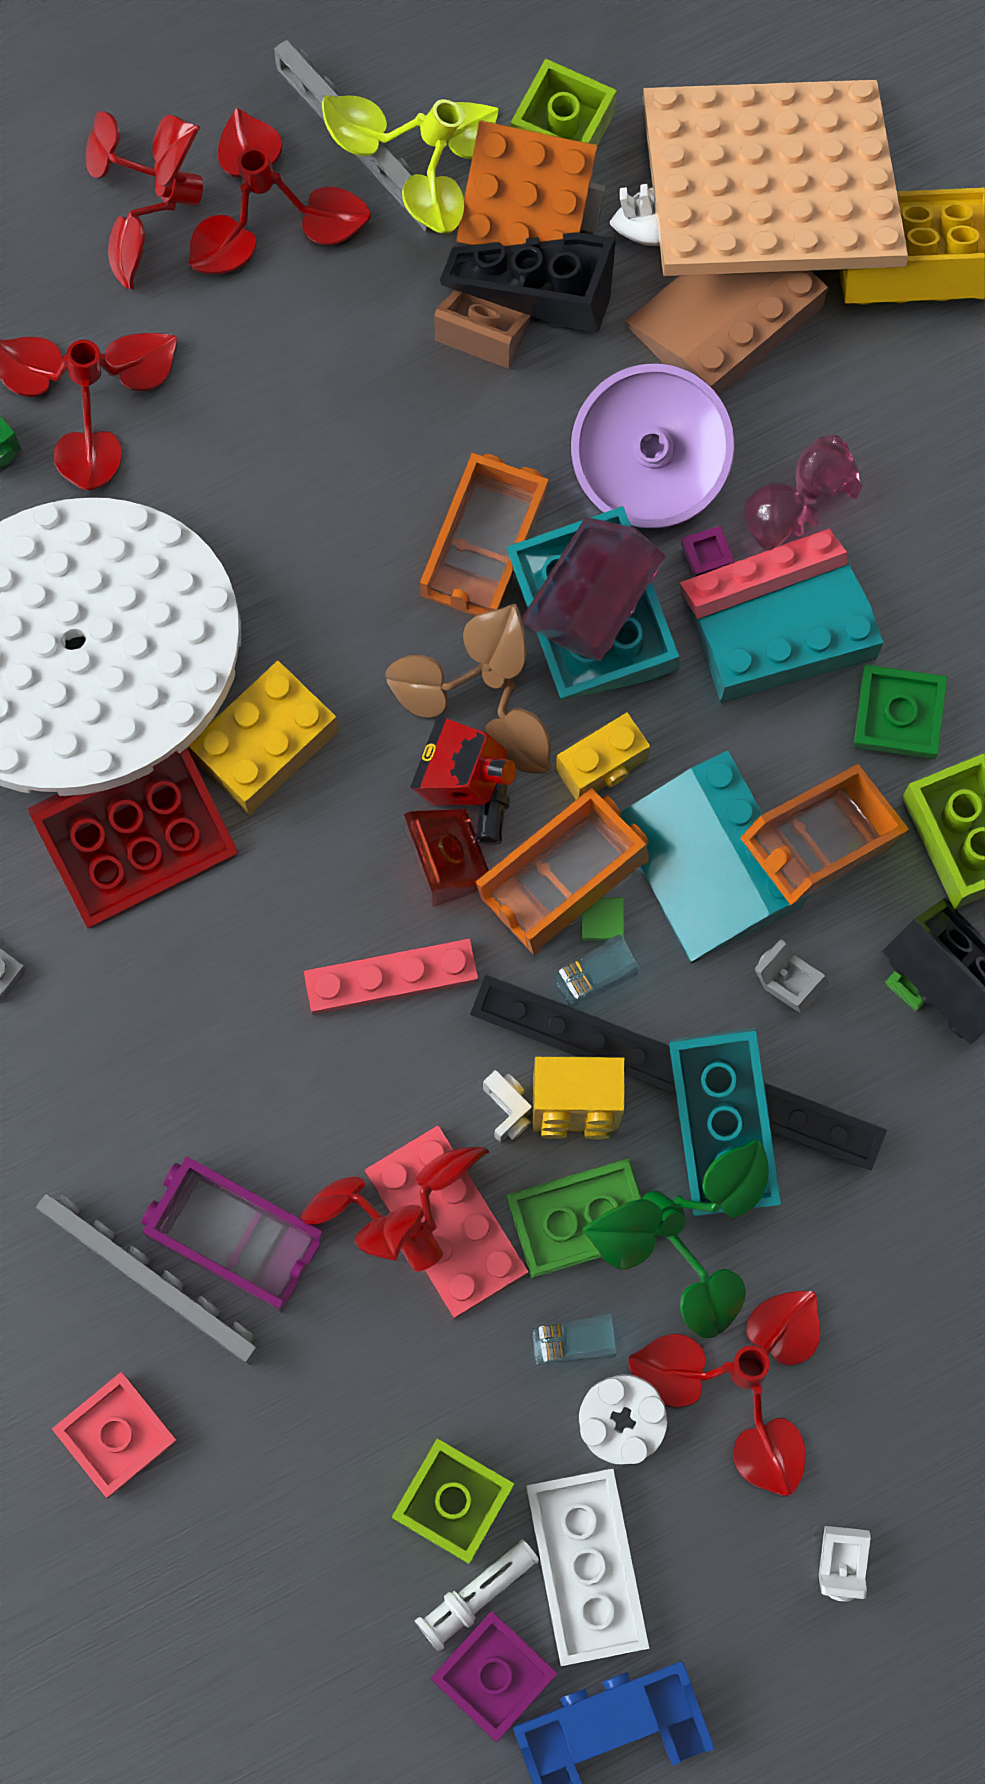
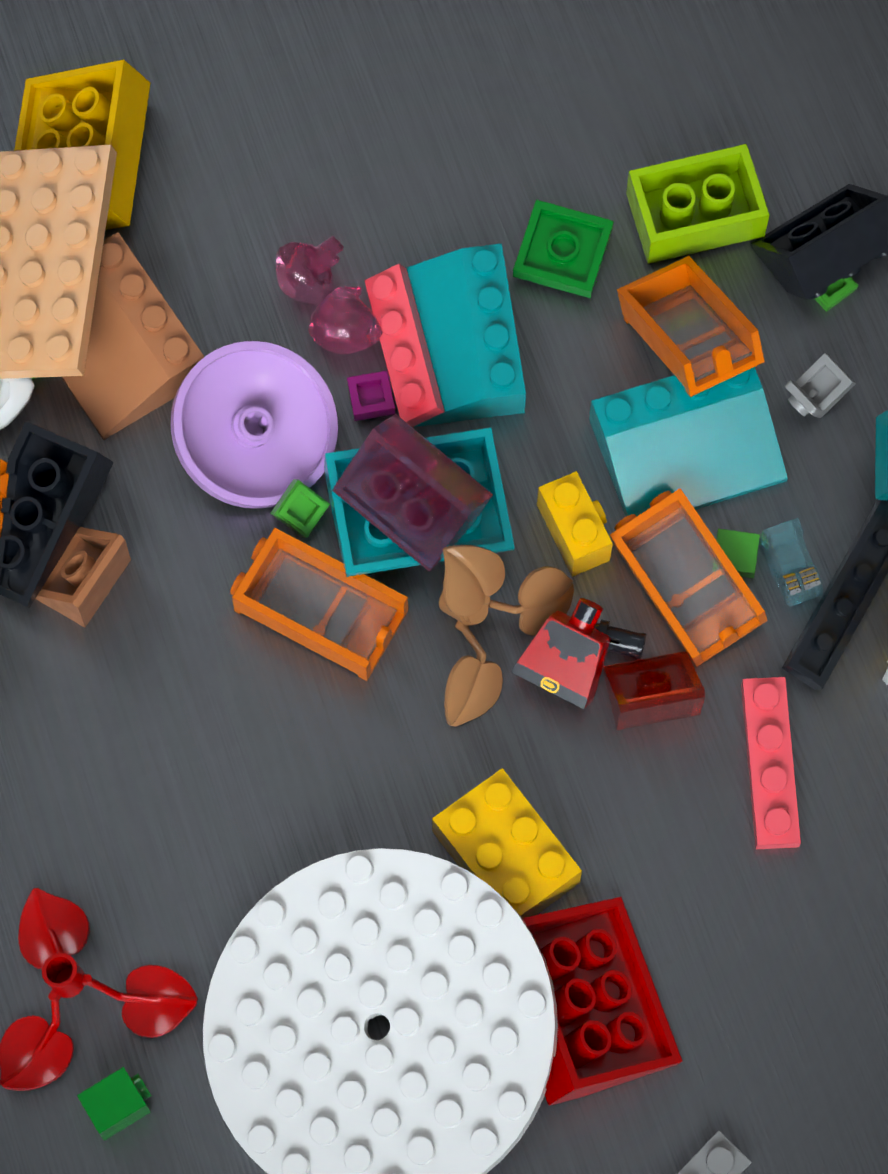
camera: 80 degrees left, 5 degrees down
none -> bright green tile [270,479,330,538]

